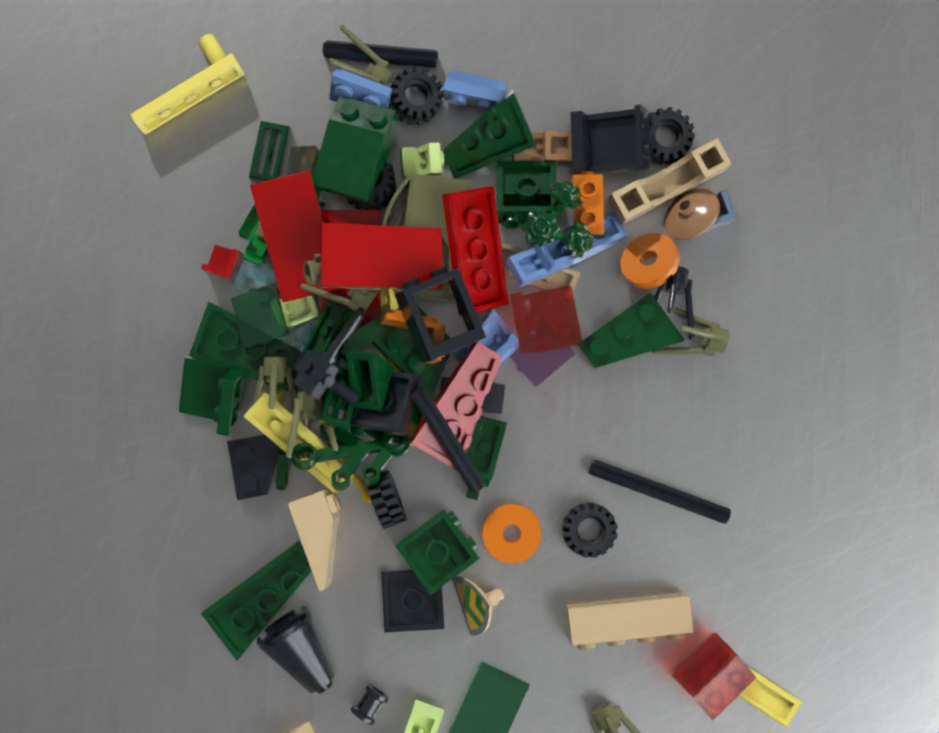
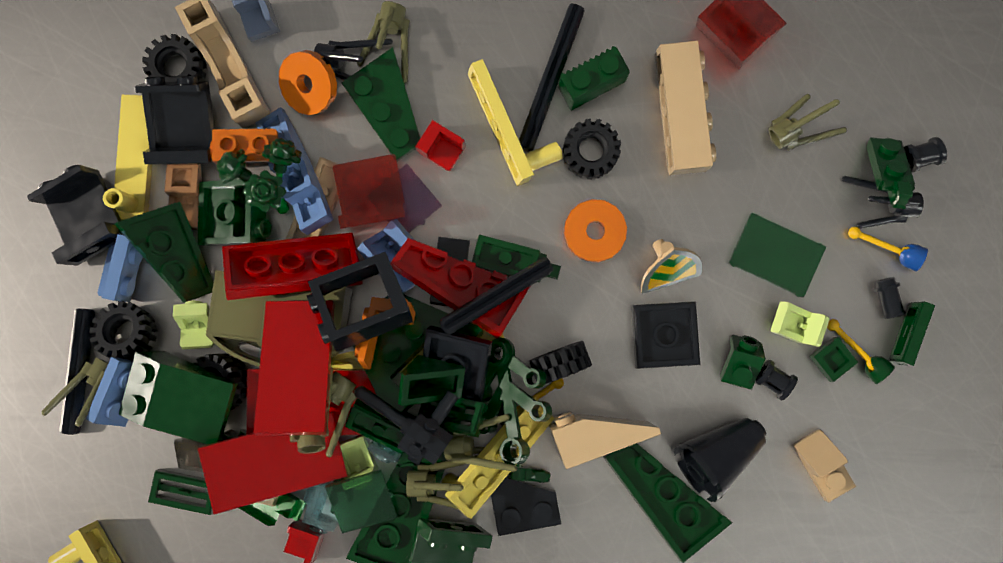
camera: 90 degrees left, 0 degrees up
dark green plate [395,509,480,595] -> none
medium nougat dish [664,189,720,240] -> none
none -> black panel [27,165,124,266]
none -> light yellow piece [103,94,152,221]
none -> red panel [415,120,466,171]
none -> light yellow piece [468,59,563,186]
none -> dark green brick [558,46,630,111]
none -> dark green bracket [720,335,766,390]

